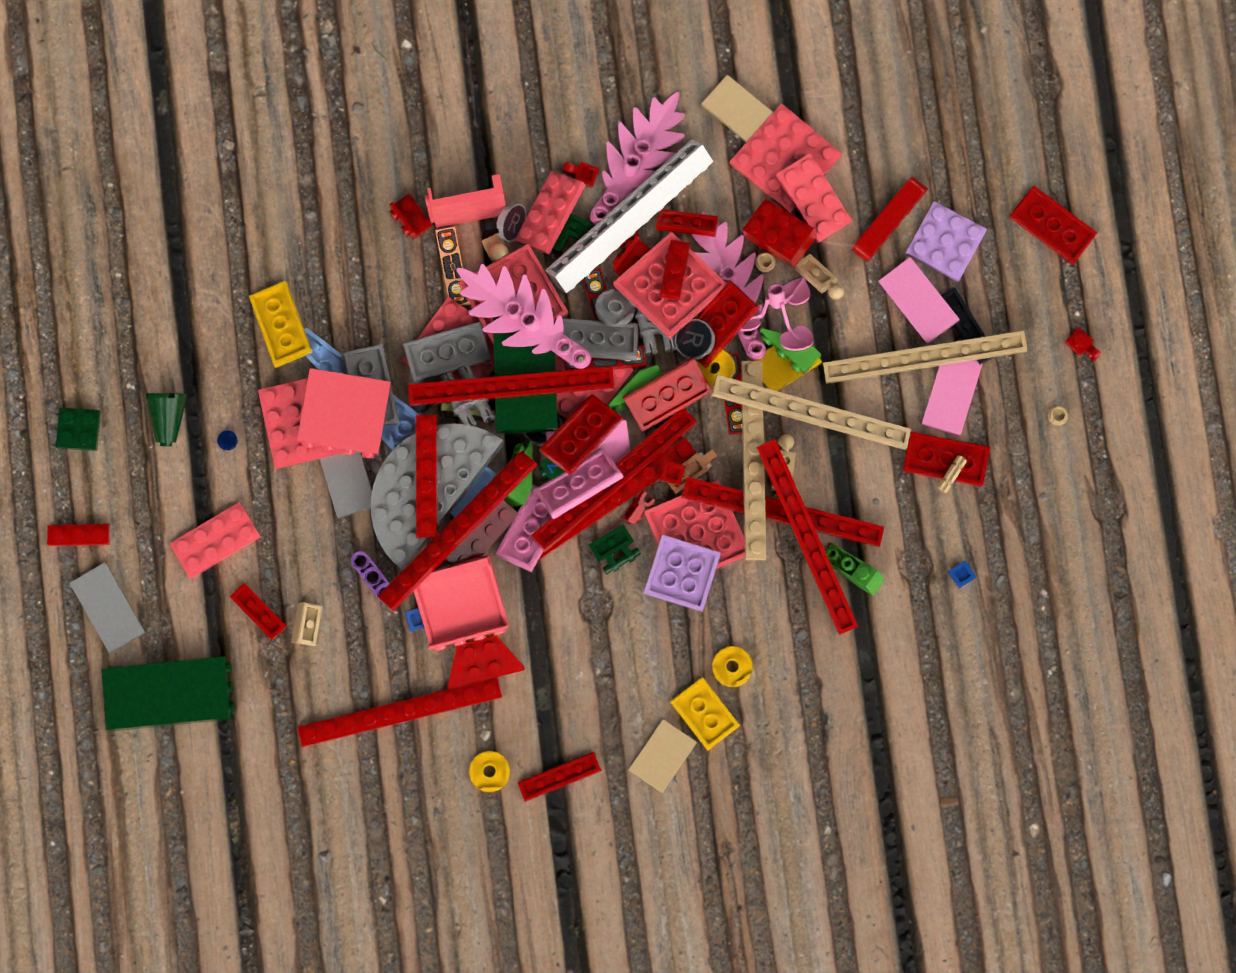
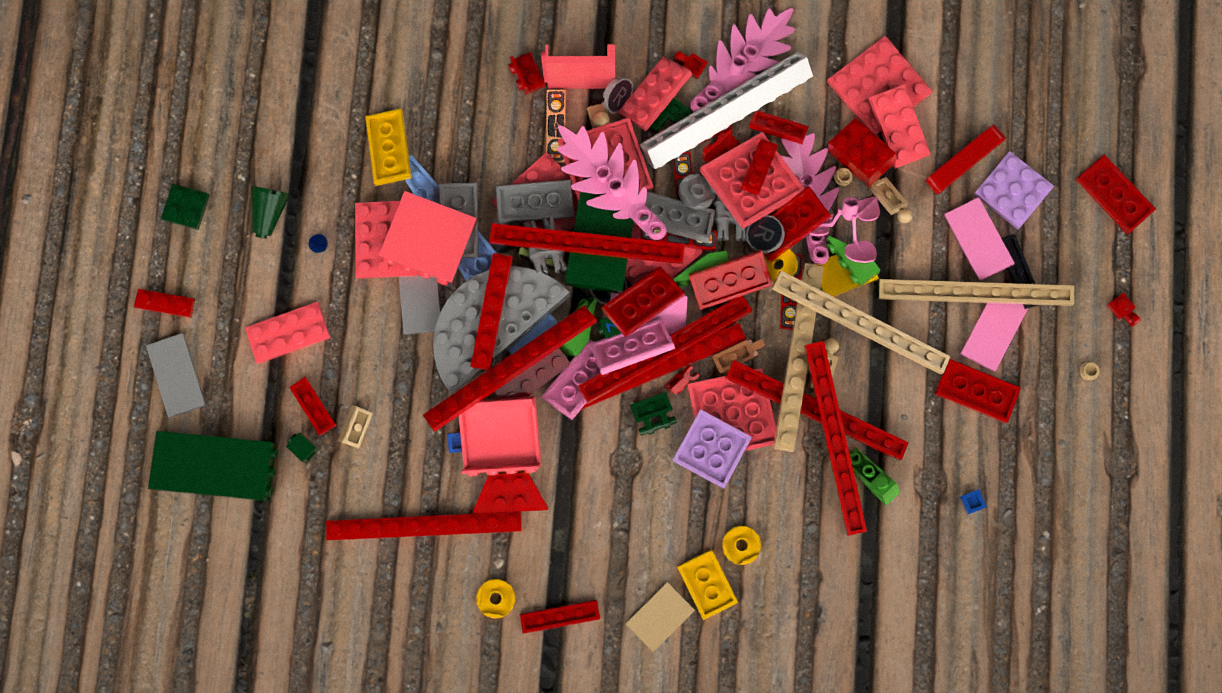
camera: 10 degrees right, 0 degrees up
medium lavender beam [351,551,390,604] -> none
red plate [660,460,686,486] -> none
tan tile [701,75,773,142] -> none
tan axle [938,455,967,493] -> none
none -> dark green brick [286,432,319,464]

